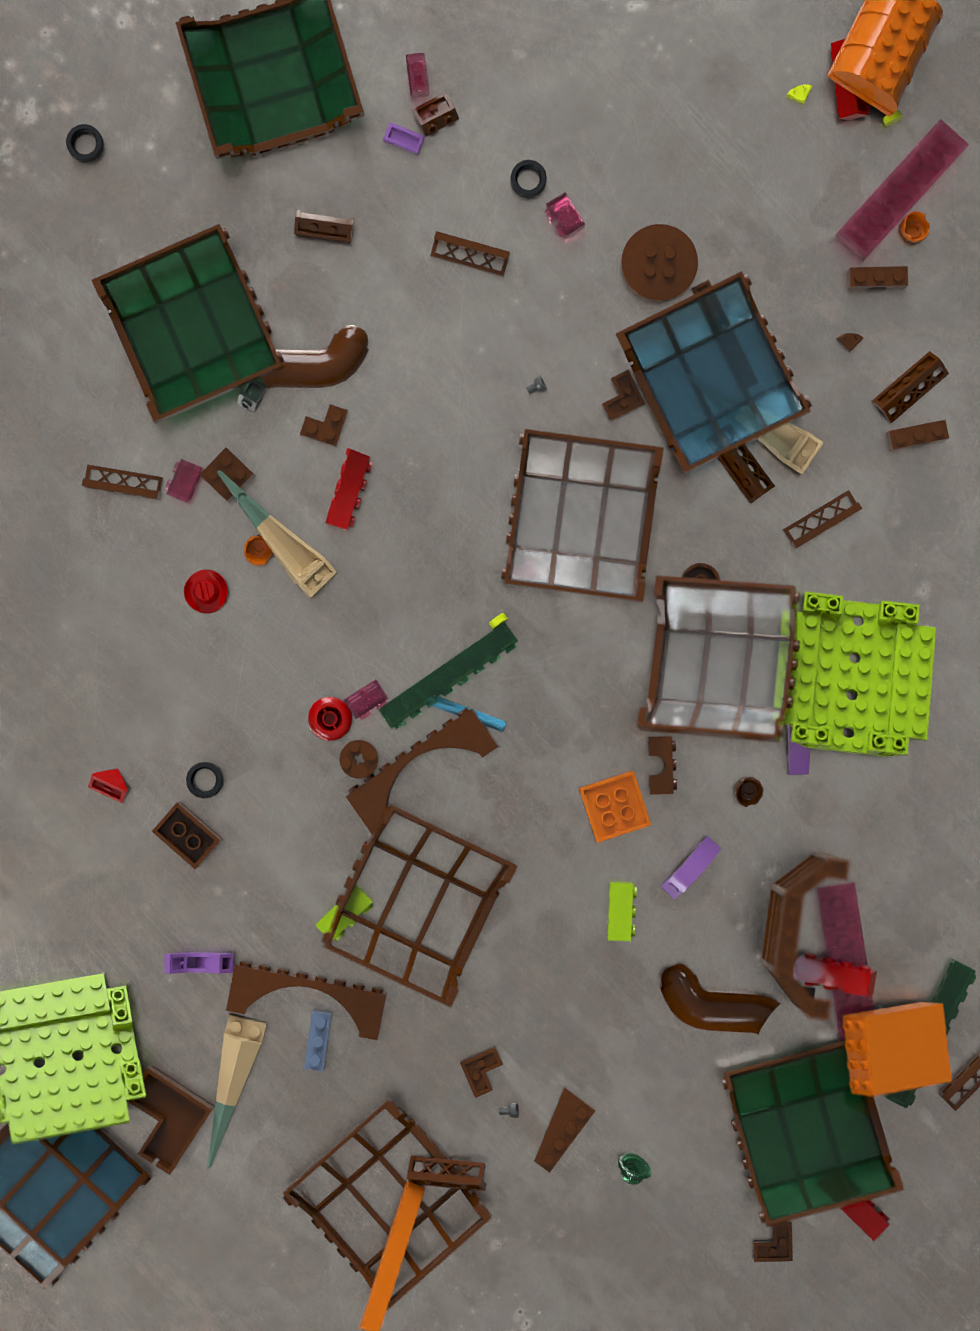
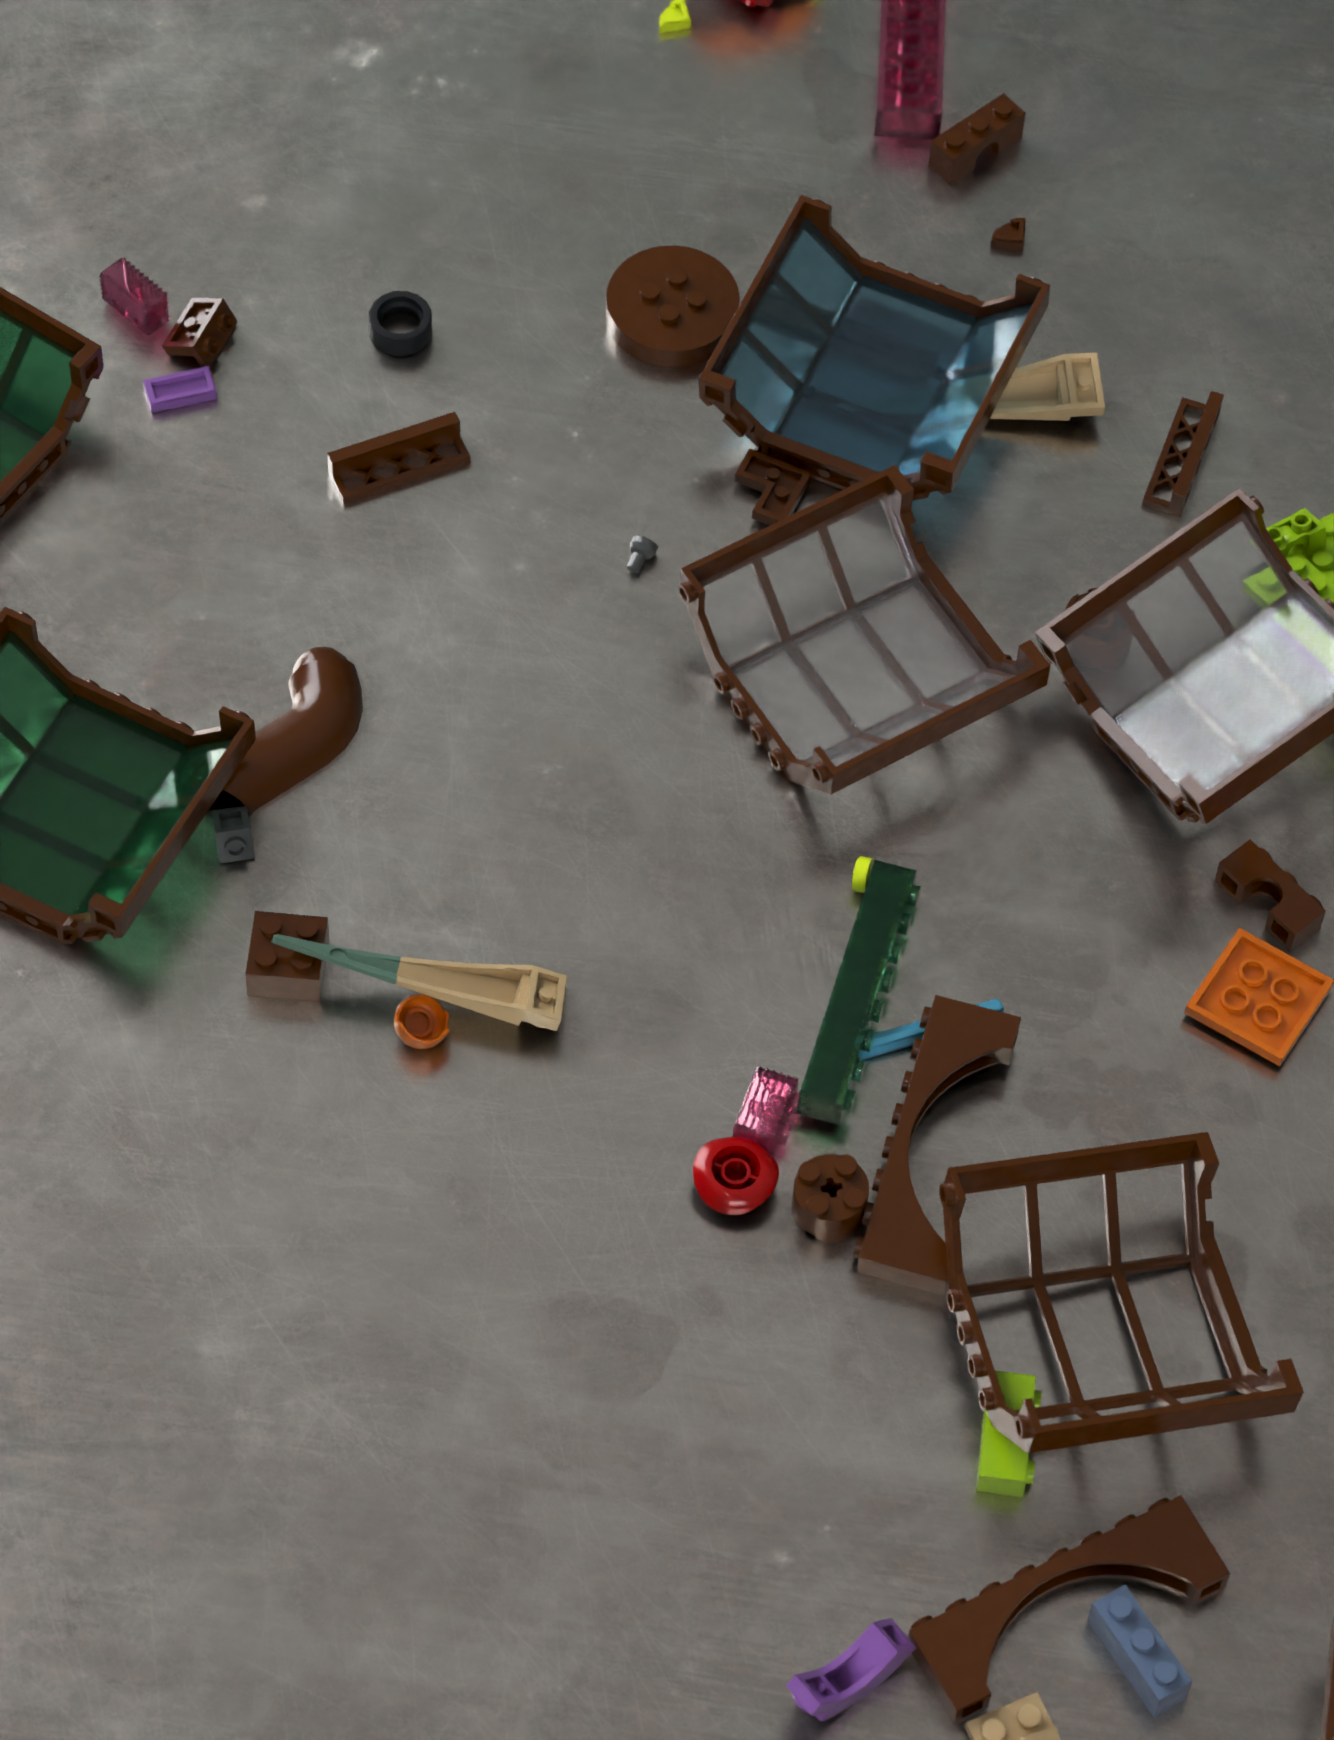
camera: 45 degrees left, 30 degrees down
reddish brown fence [82,464,163,500] -> none
red slope [88,769,128,803] -> none
reddish brown brick [152,802,223,869] -> none
clear pink brick [165,459,204,504] -> none
red hat [184,569,228,613] -> none
black tyre [186,762,223,798] -> none
reddish brown container [294,210,354,242] -> none
reddish brown plate [300,404,348,447] -> none
red wedge [325,448,373,531] -> none
clear pink brick [544,192,585,239] -> none
reddish brown fence [706,425,775,503] -> none
reddish brown fence [872,351,949,423] -> none
reddish brown arch [886,419,949,452] -> none
orange hair [901,211,930,243] -> none

